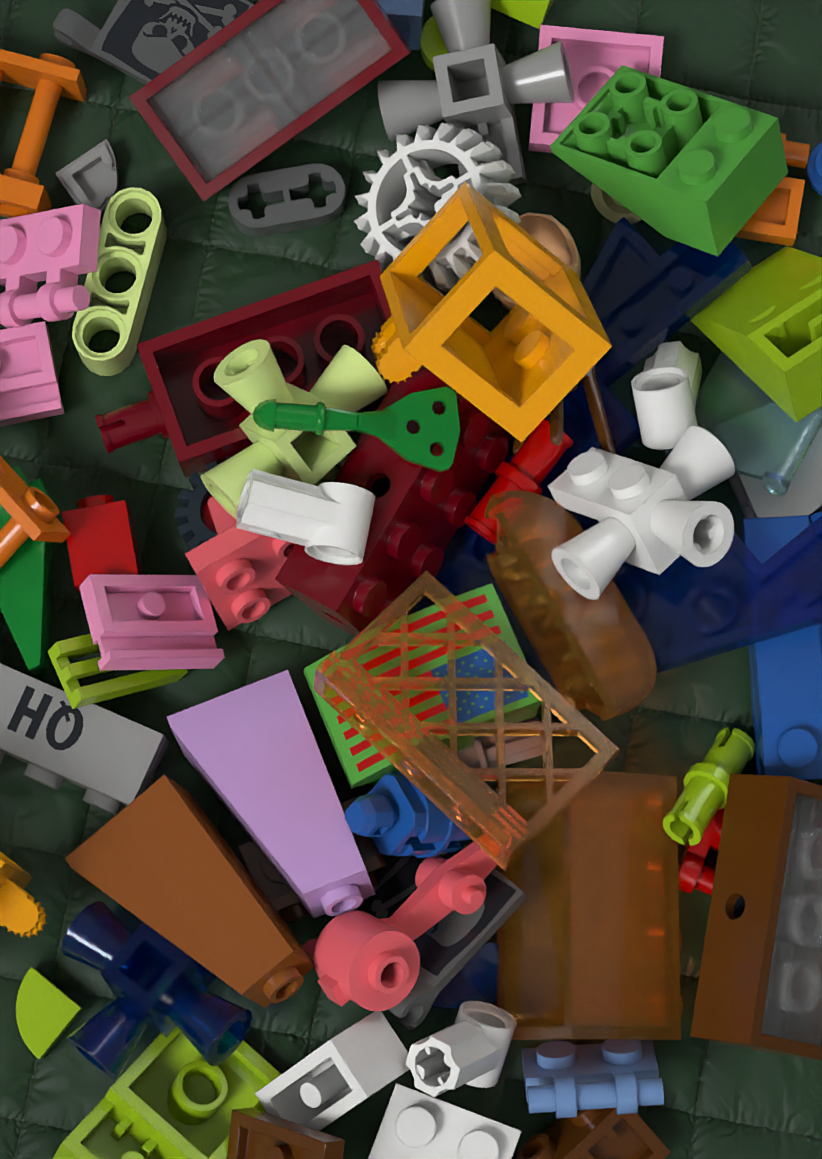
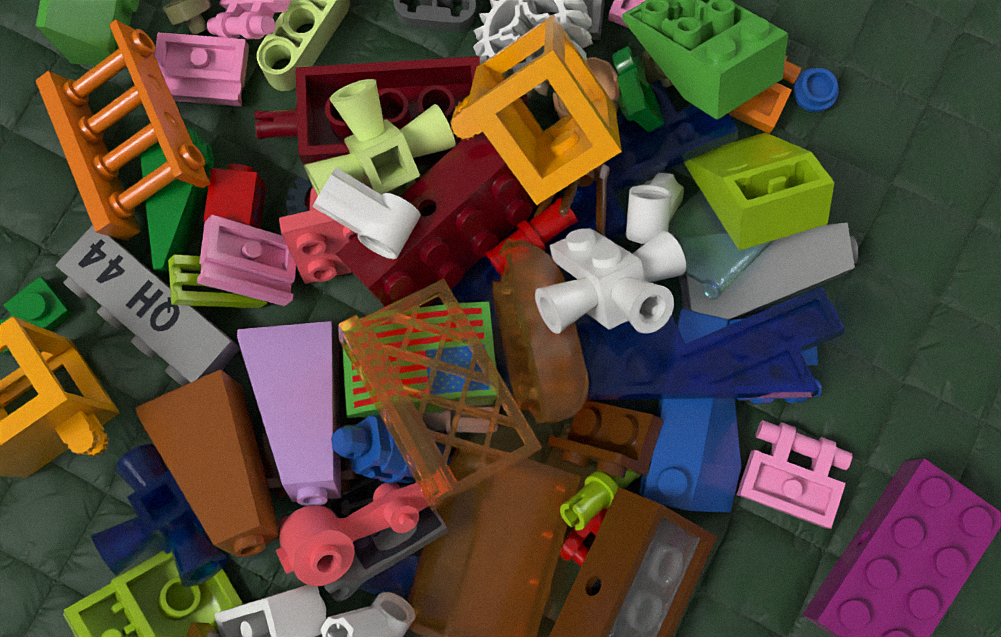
camera: 15 degrees right, 0 degrees up
lime tile [16,967,84,1060] -> none
green piece [253,387,460,472] -> none
none -> reddish brown bracket [547,399,664,479]
none -> green plate [612,46,664,132]

